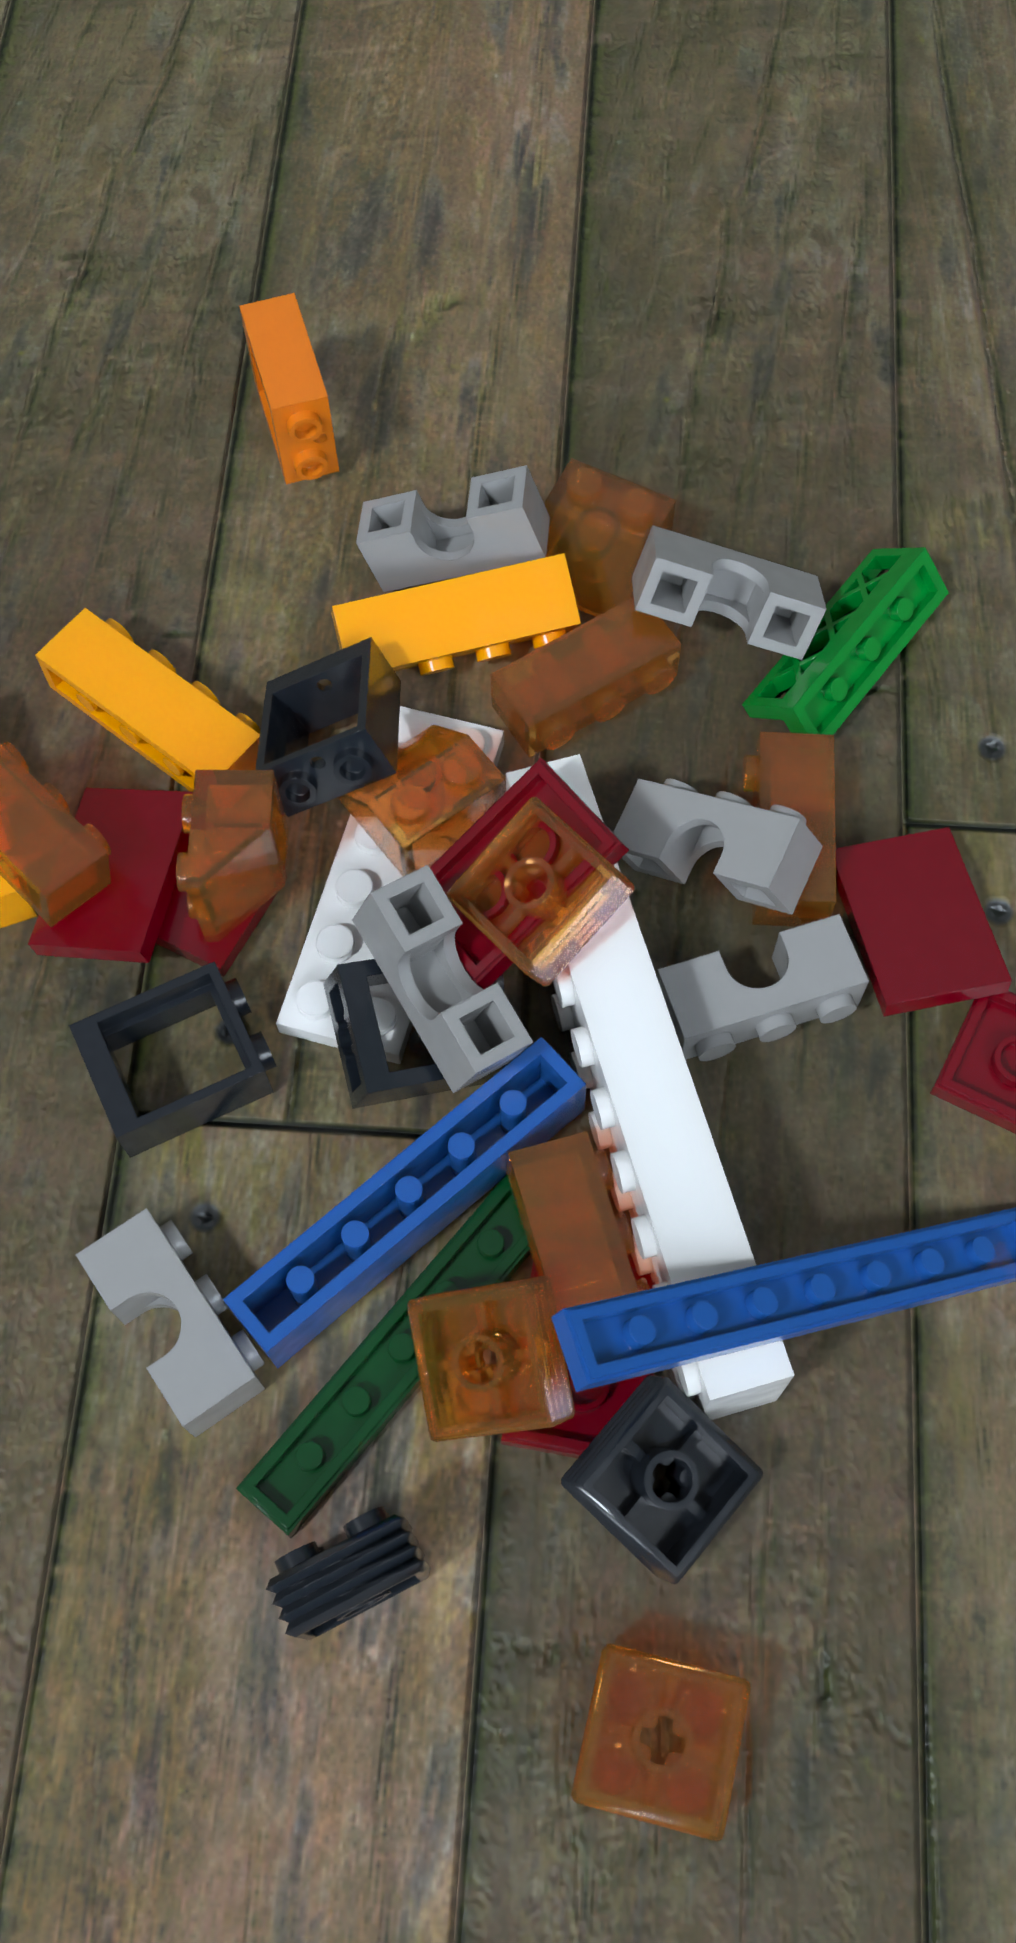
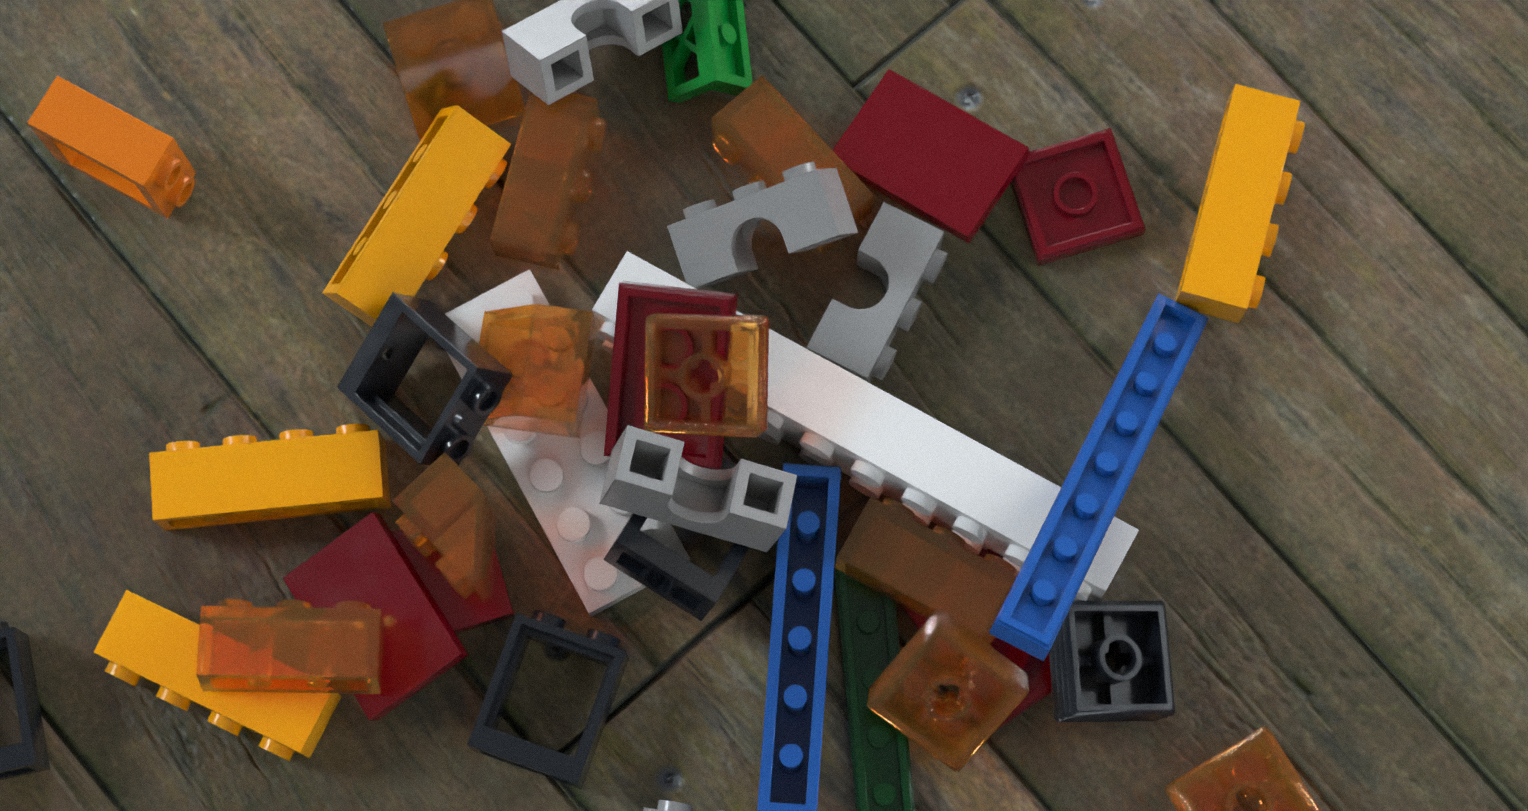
camera: 45 degrees left, 10 degrees up
light grey arch [356,465,550,592] -> none

